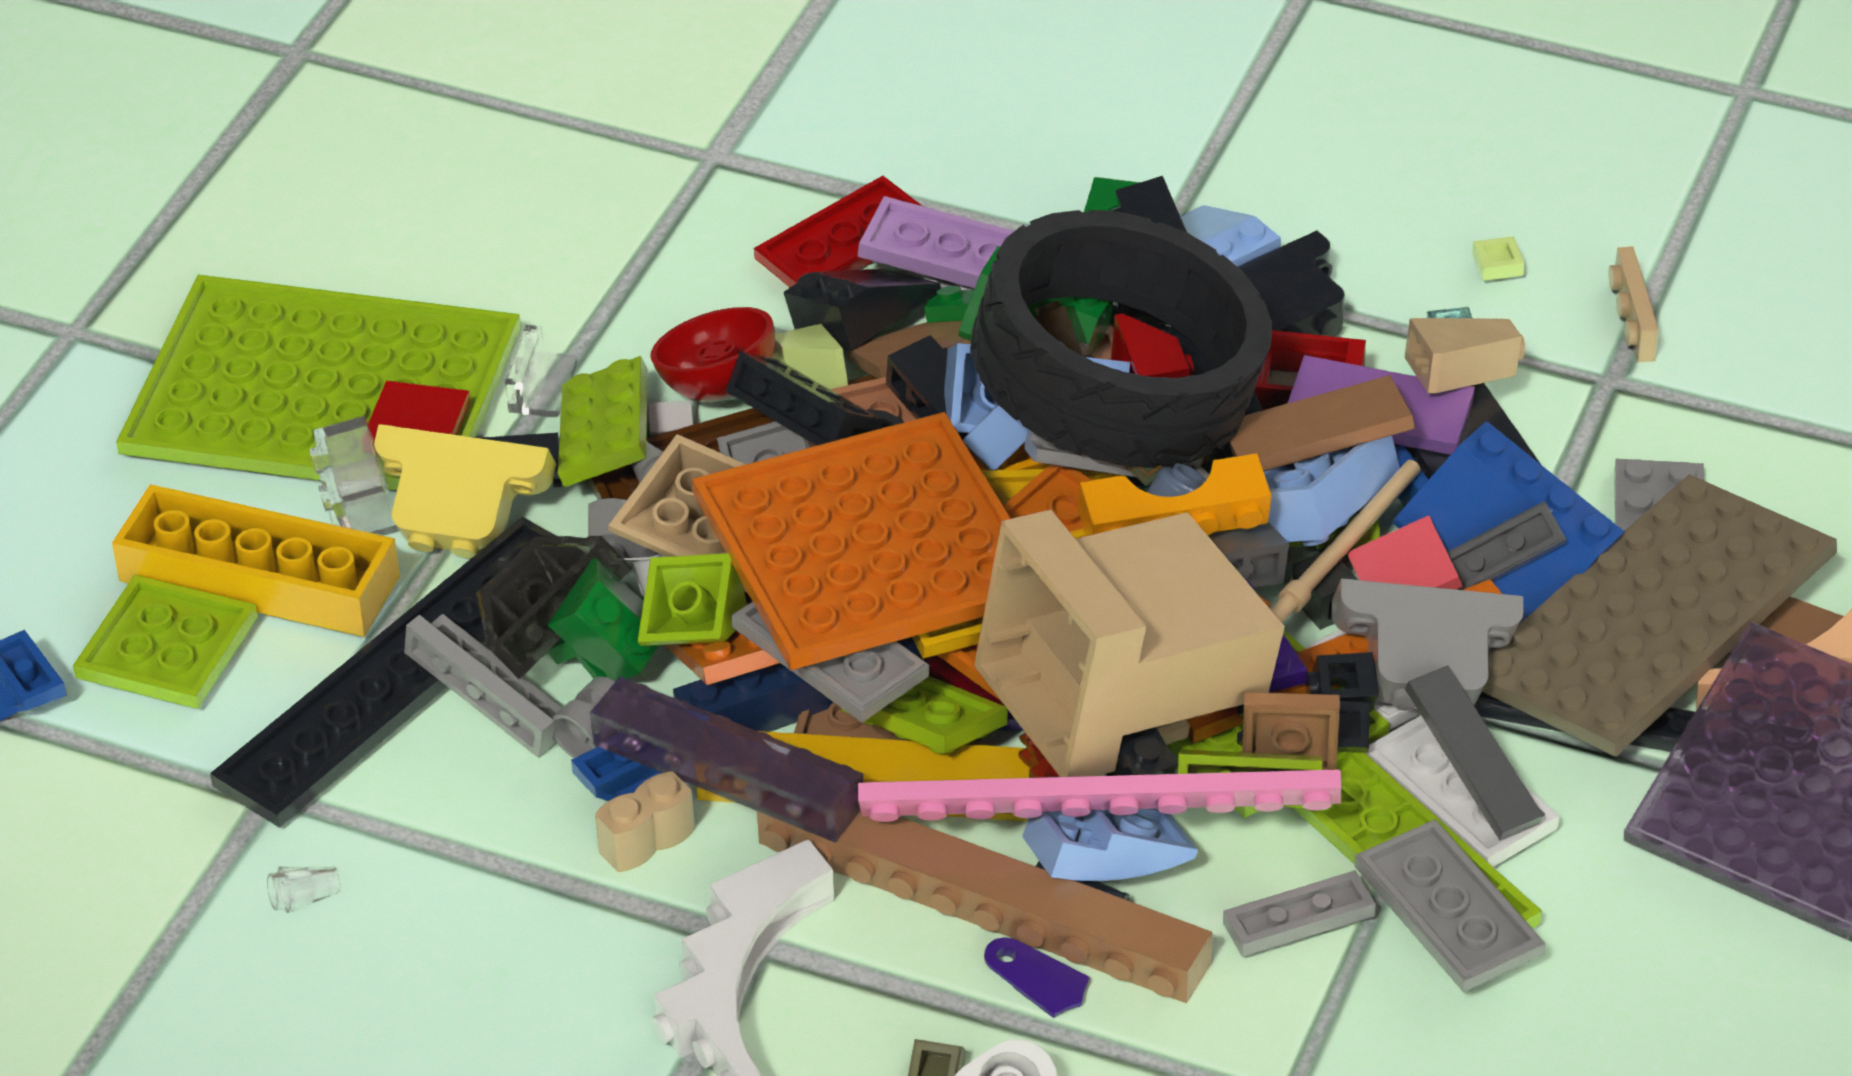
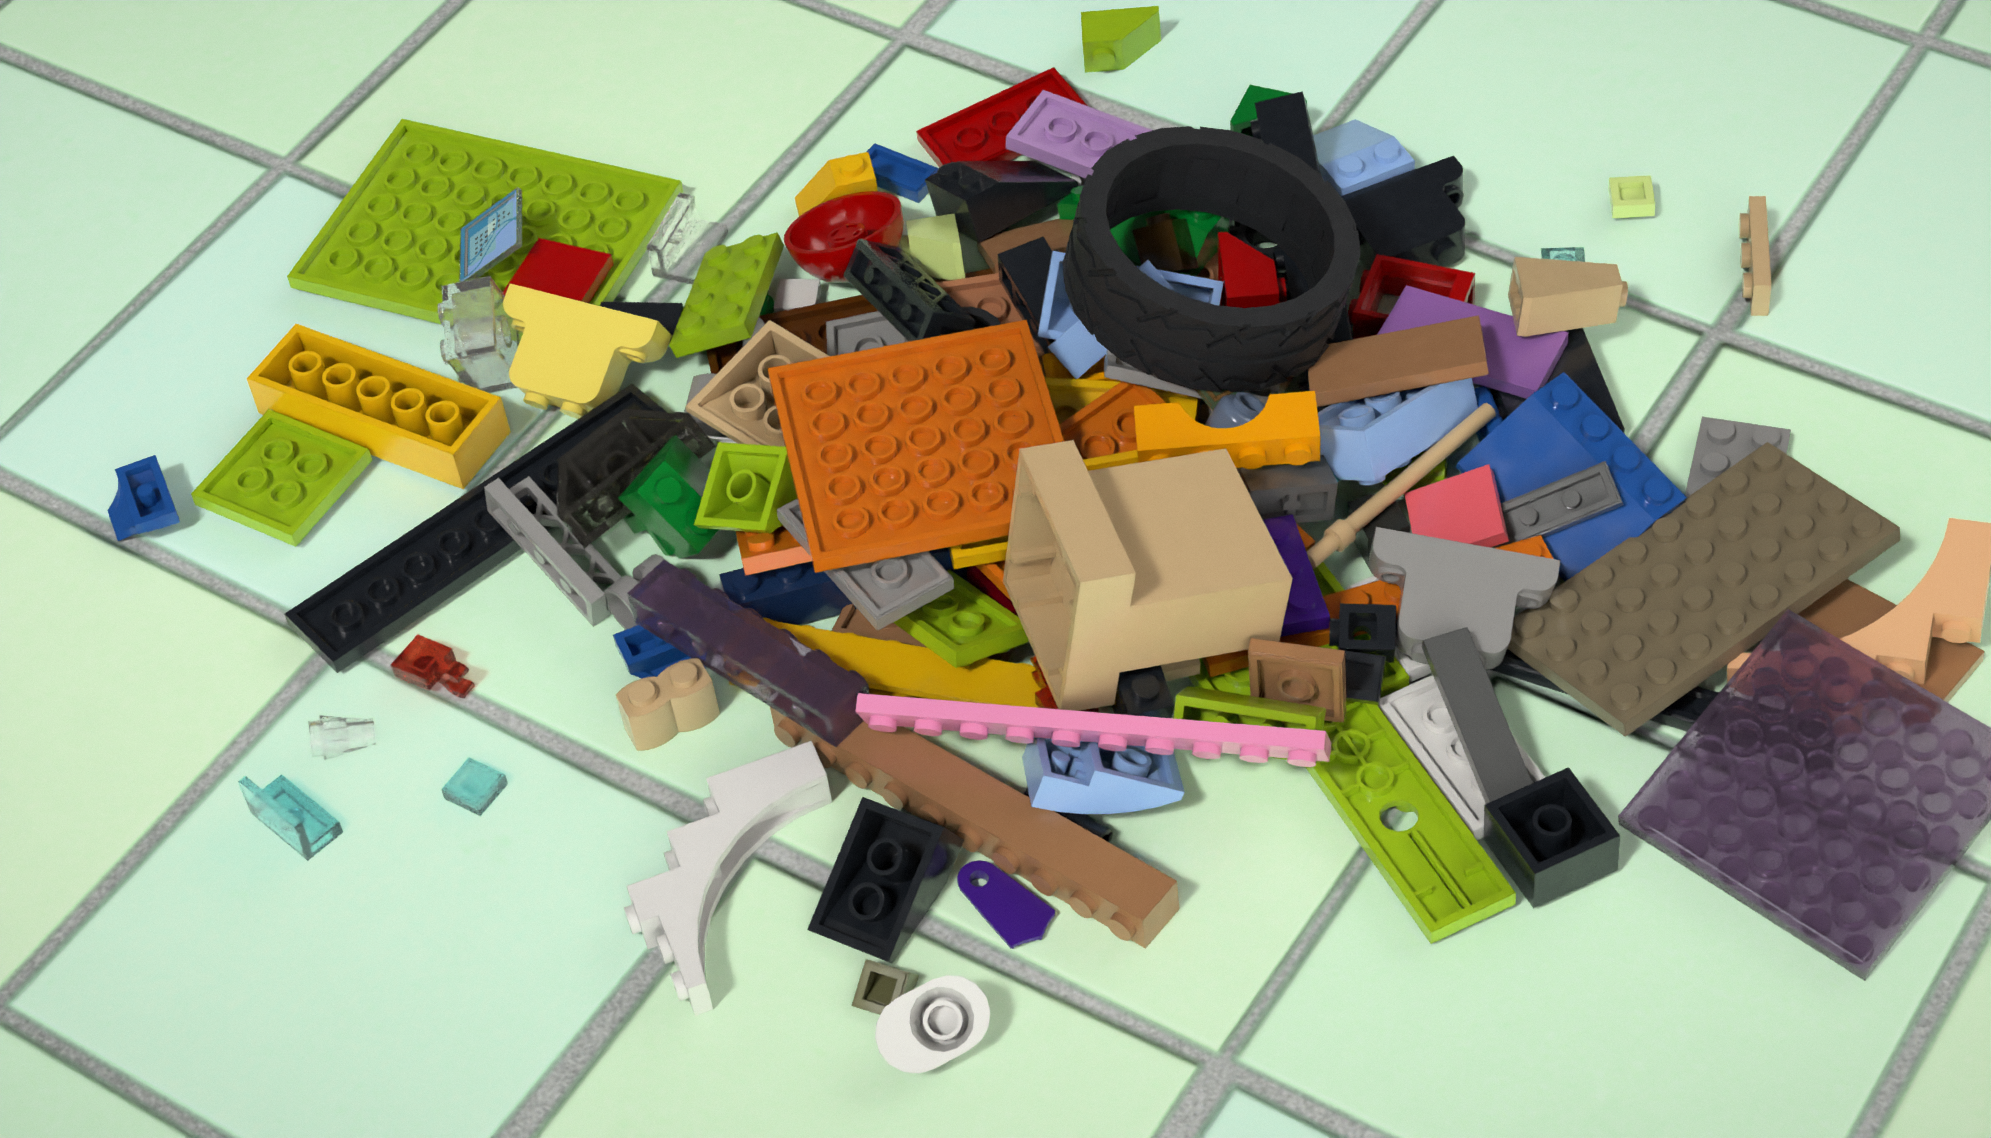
camera: 15 degrees right, 5 degrees up
light grey plate [1223,870,1376,957] -> none
light grey tile [1354,819,1546,993] -> none
none -> clear light blue panel [238,774,343,861]
none -> clear red plate [390,634,475,698]
none -> clear light blue tile [441,757,508,817]
none -> piece [459,187,522,288]
none -> yellow slope [795,152,878,216]
none -> black slope [807,797,964,964]
none -> blue tile [866,143,939,203]
none -> lime slope [1081,6,1161,73]
none -> black brick [1483,767,1620,909]

